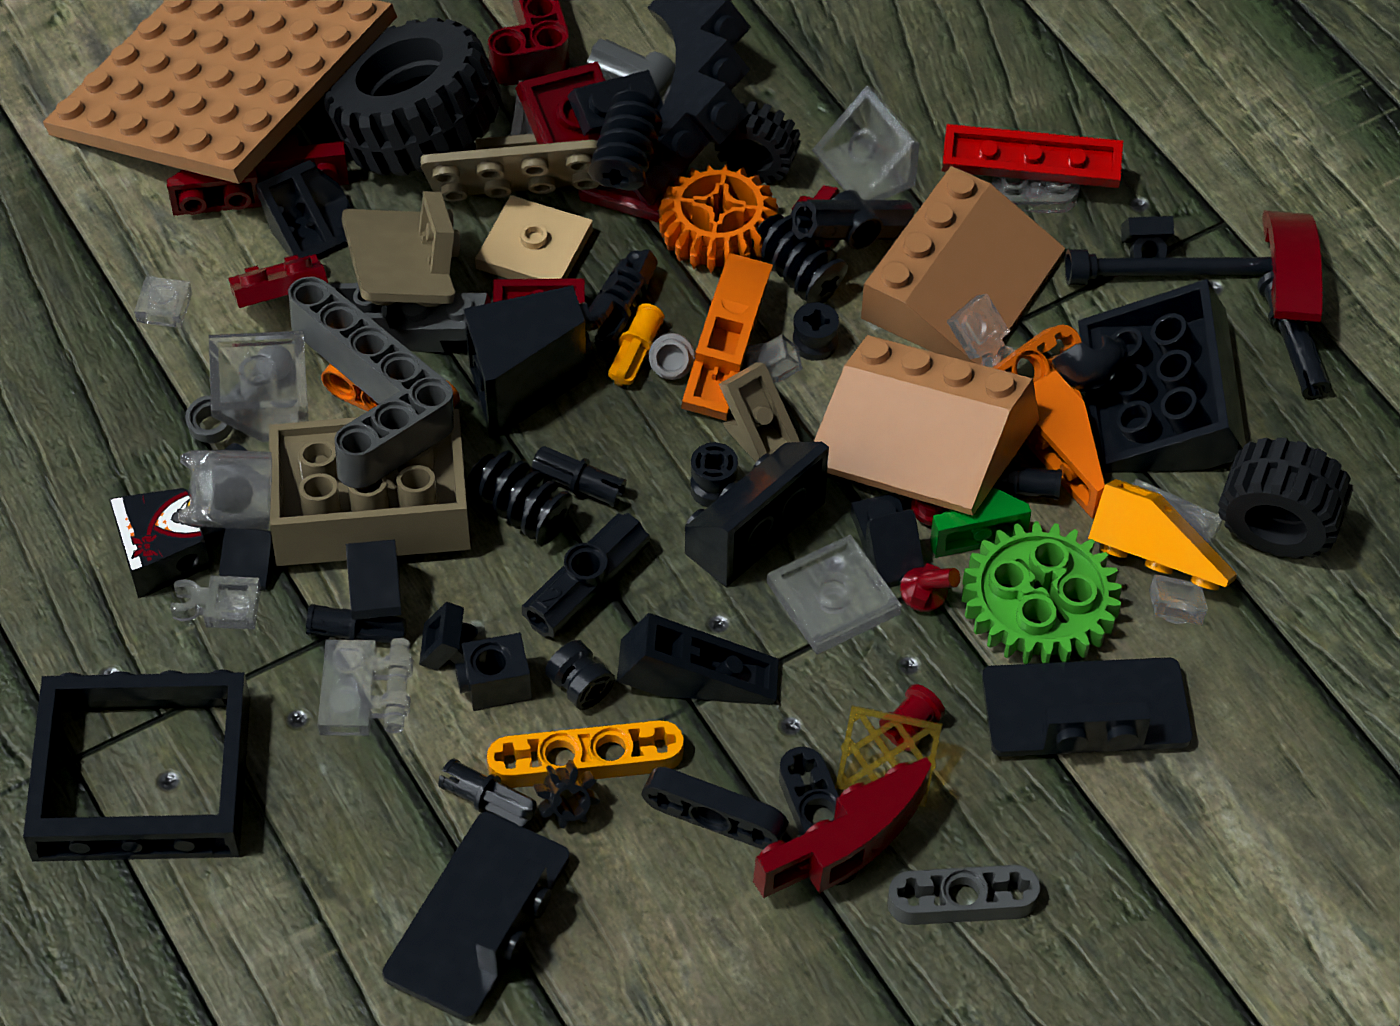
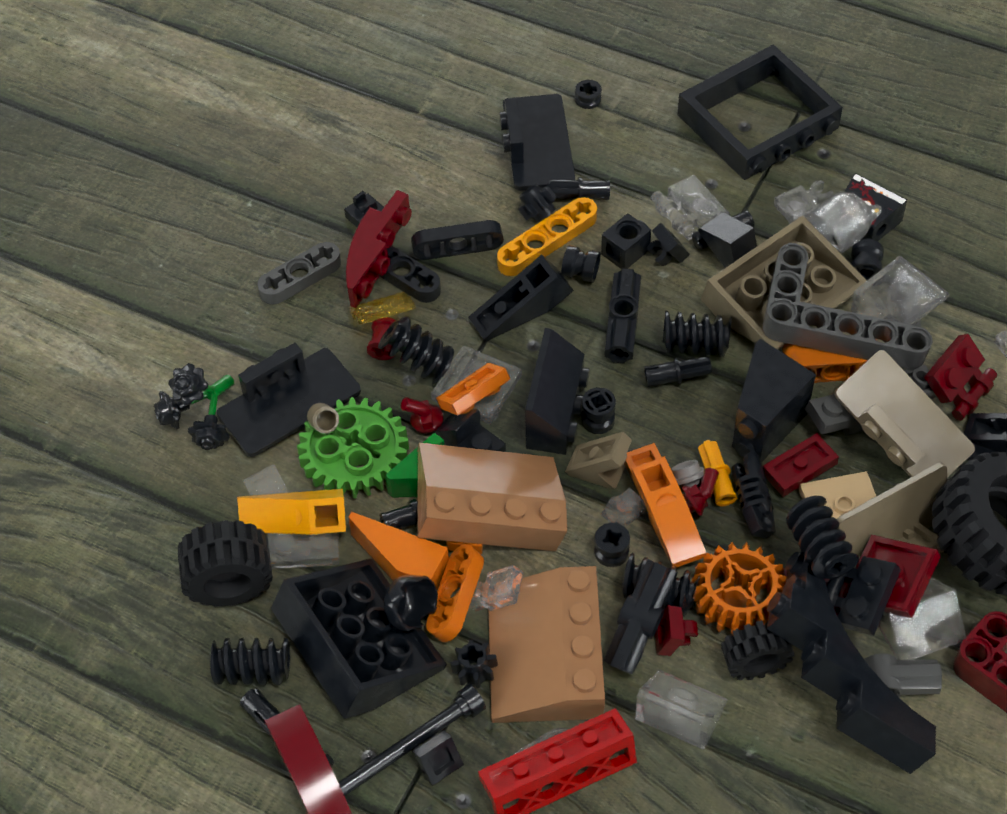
camera: 150 degrees right, 0 degrees up
none -> black plant [153,363,234,450]
none -> black piece [210,638,290,685]
none -> dark tan piece [307,403,339,433]
none -> black tile [344,191,384,228]
none -> black piece [378,316,454,384]
none -> orange plate [436,363,510,415]
none -> black gear [450,639,498,689]
none -> black bush [575,80,602,109]
none -> dark red plate [682,468,719,516]

